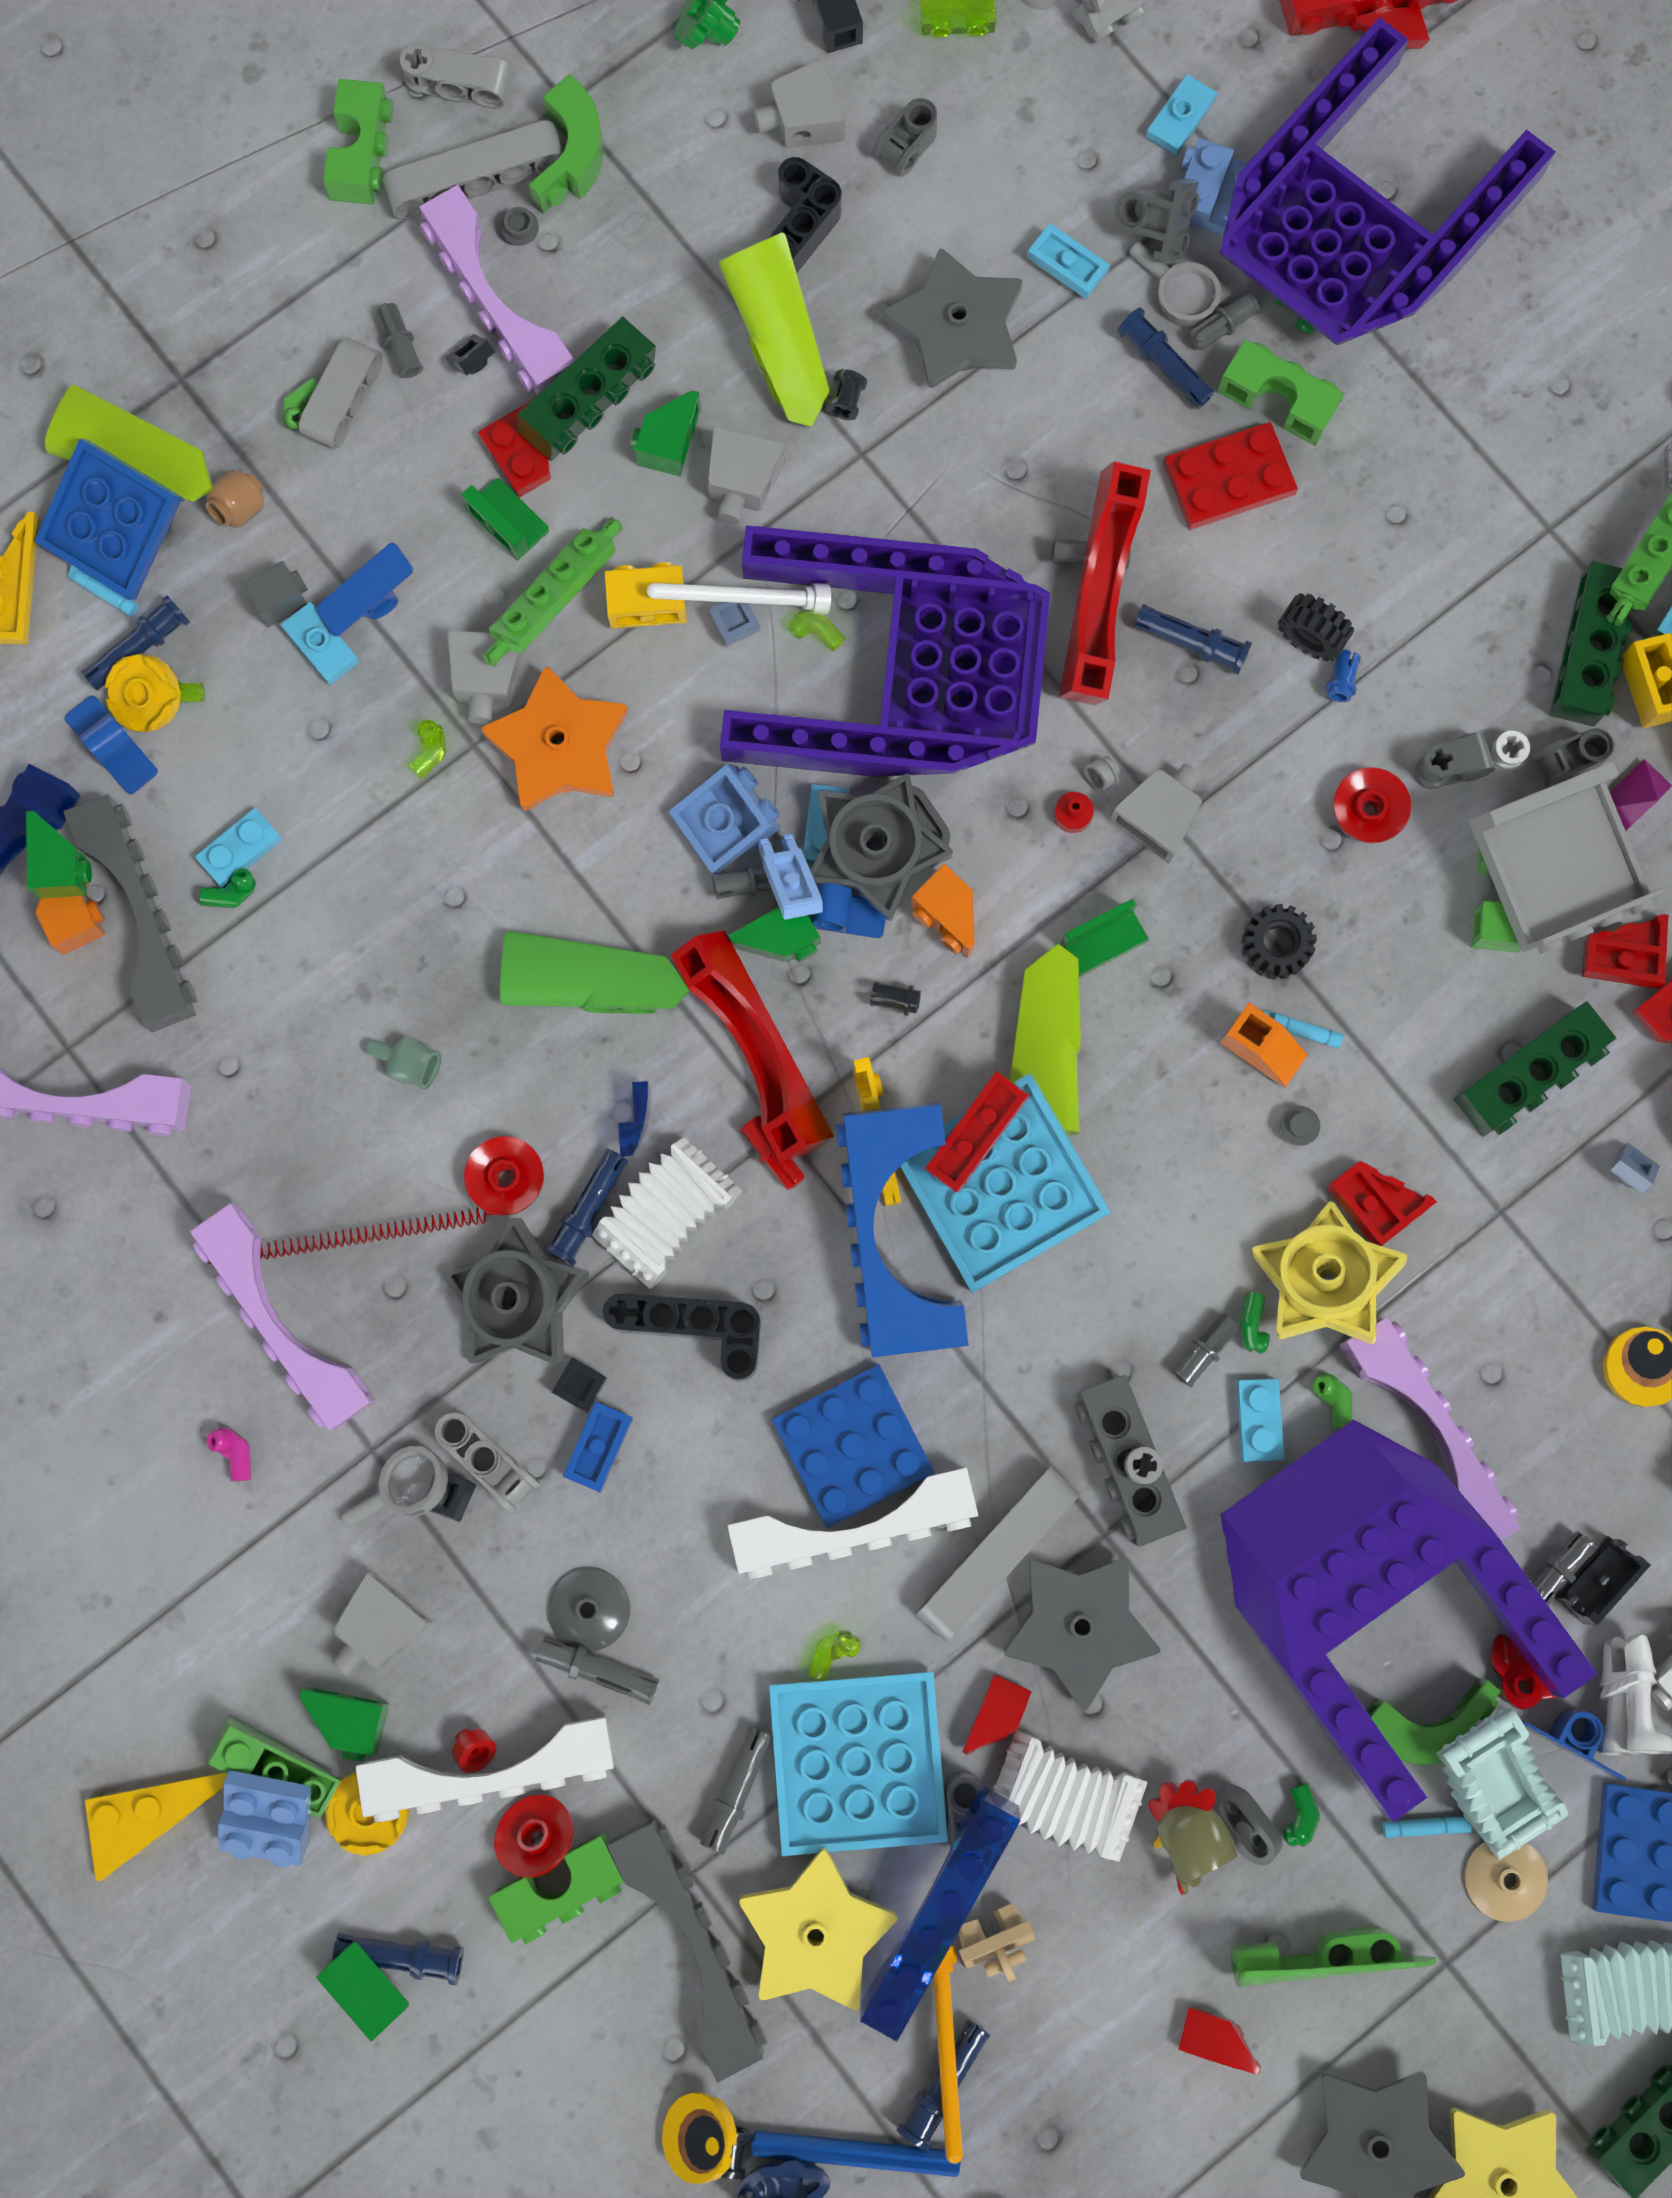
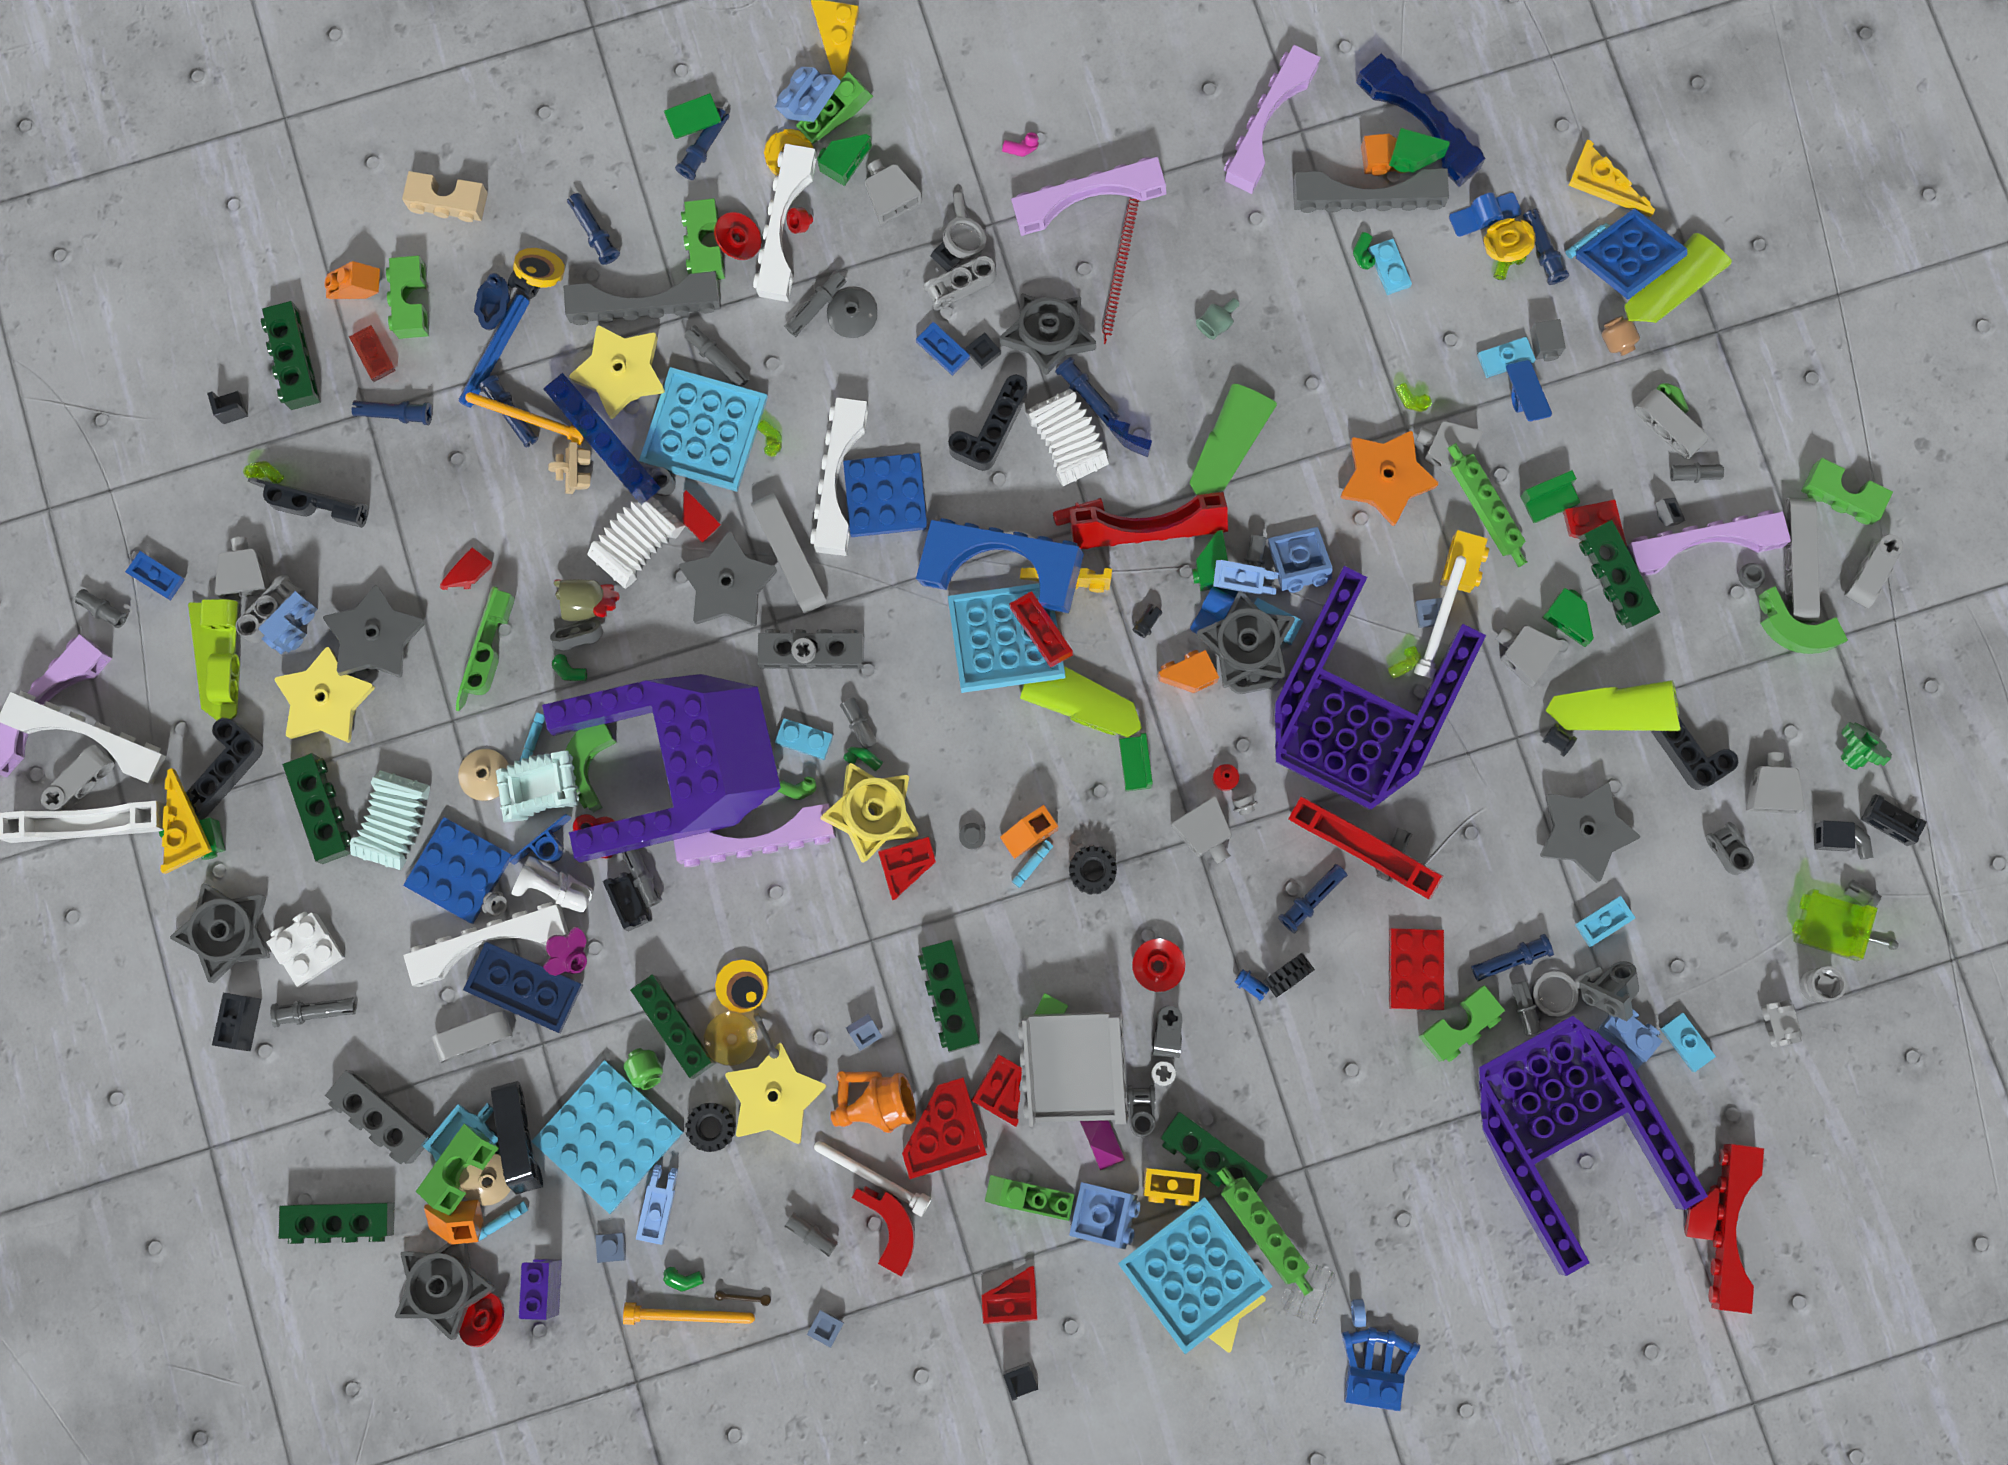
camera: 115 degrees right, 0 degrees up
red dish [464,1136,544,1216] -> none
none -> dark blue pin [567,193,620,265]

